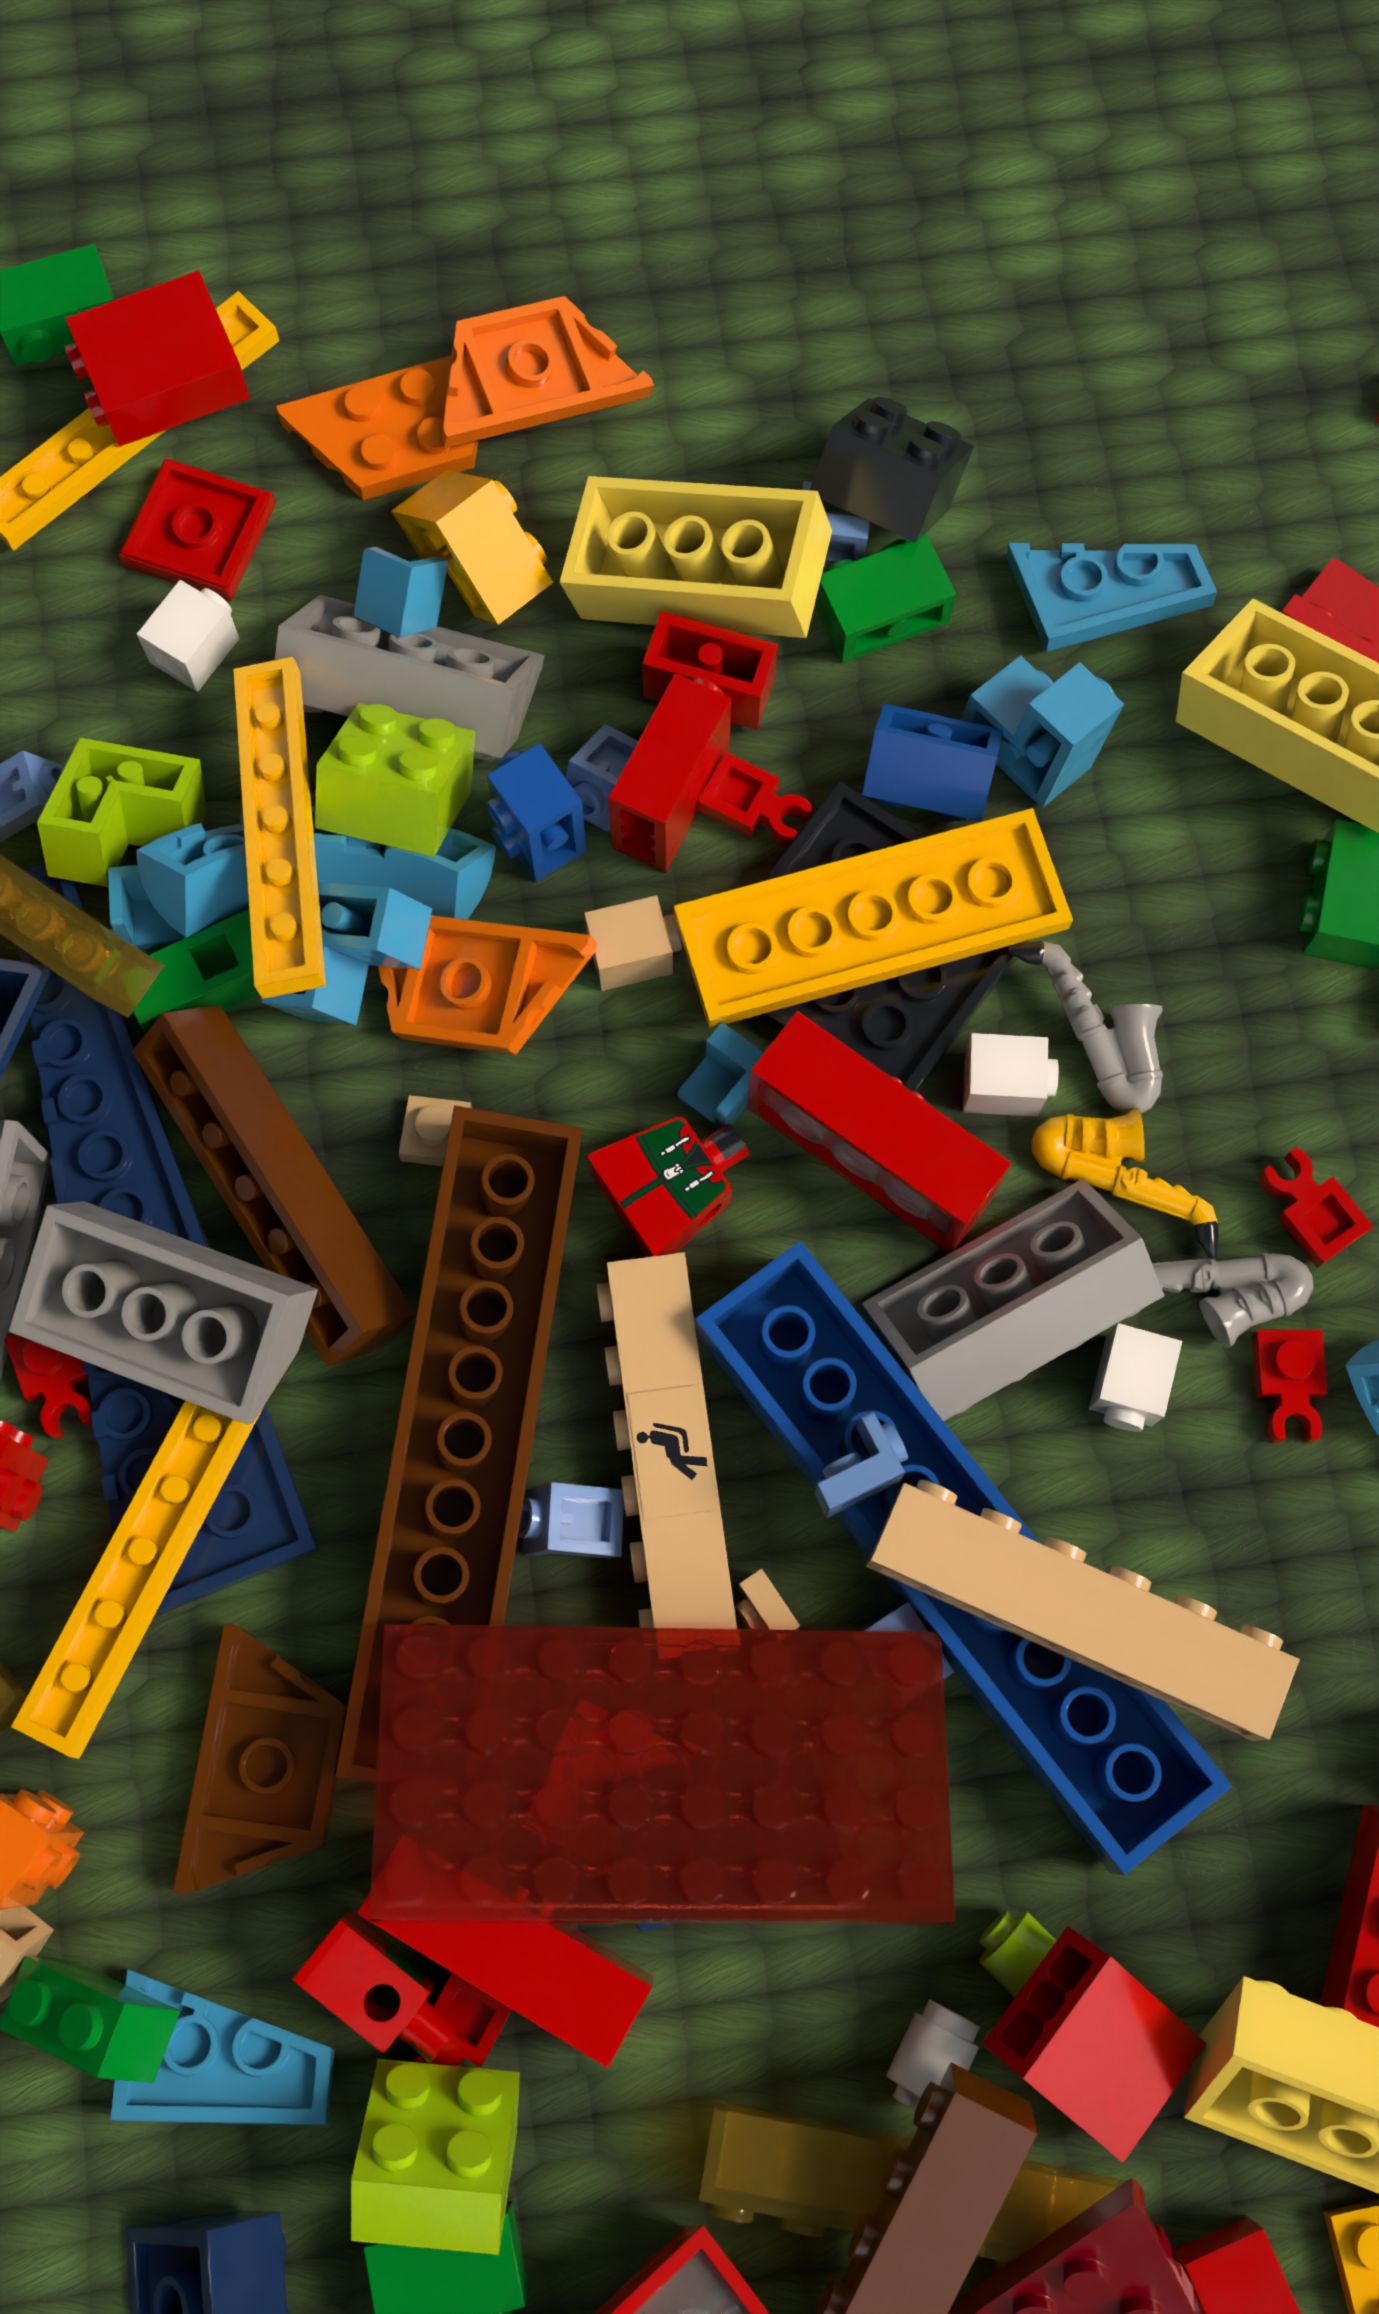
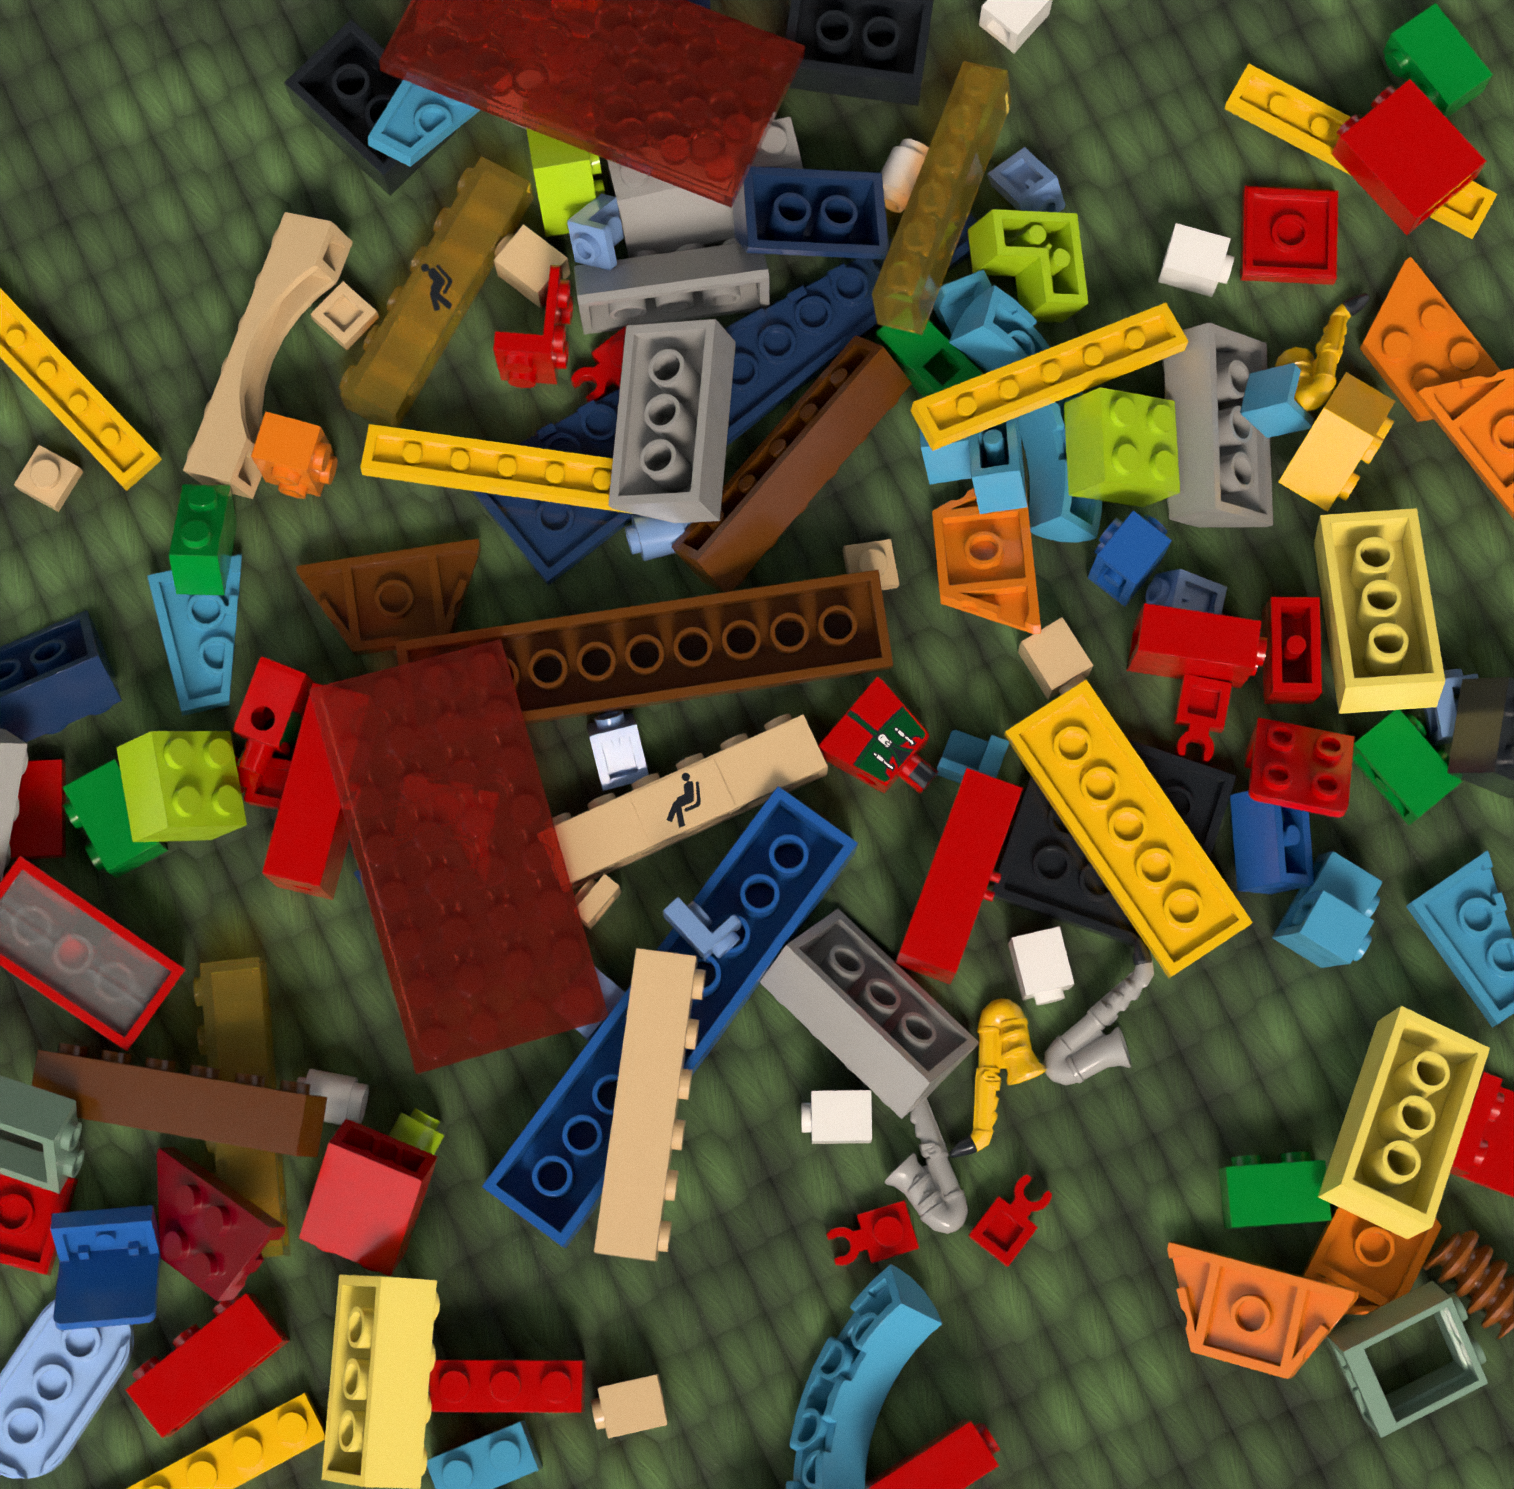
camera: 75 degrees right, 5 degrees up
none -> medium blue brick [625,514,692,561]
none -> red bracket [1244,717,1354,817]
none -> yellow piece [1275,293,1370,411]

